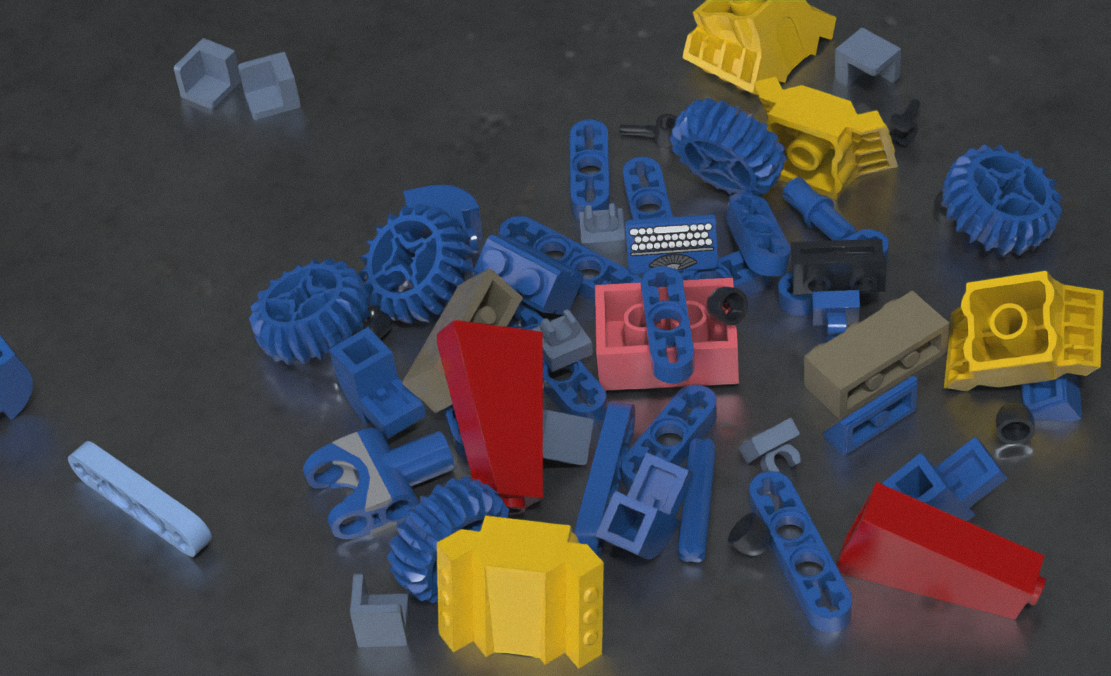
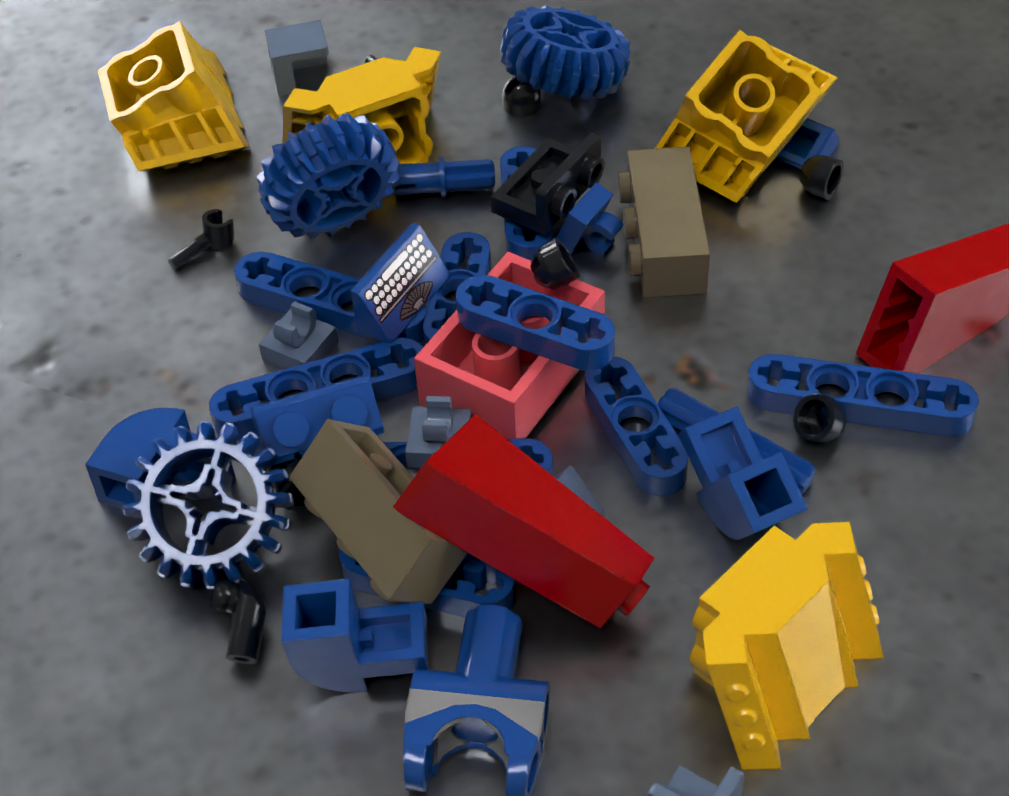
camera: 60 degrees left, 0 degrees up
blue gear [249,258,371,365] -> none
blue gear [387,476,510,604] -> none
blue beam [570,119,610,220] -> none
blue beam [574,401,636,558] -> none
blue beam [726,193,791,276] -> none
sand blue tile [738,418,801,472] -> none
blue slope [823,375,918,456] -> none
blue brick [882,437,1007,521] -> none

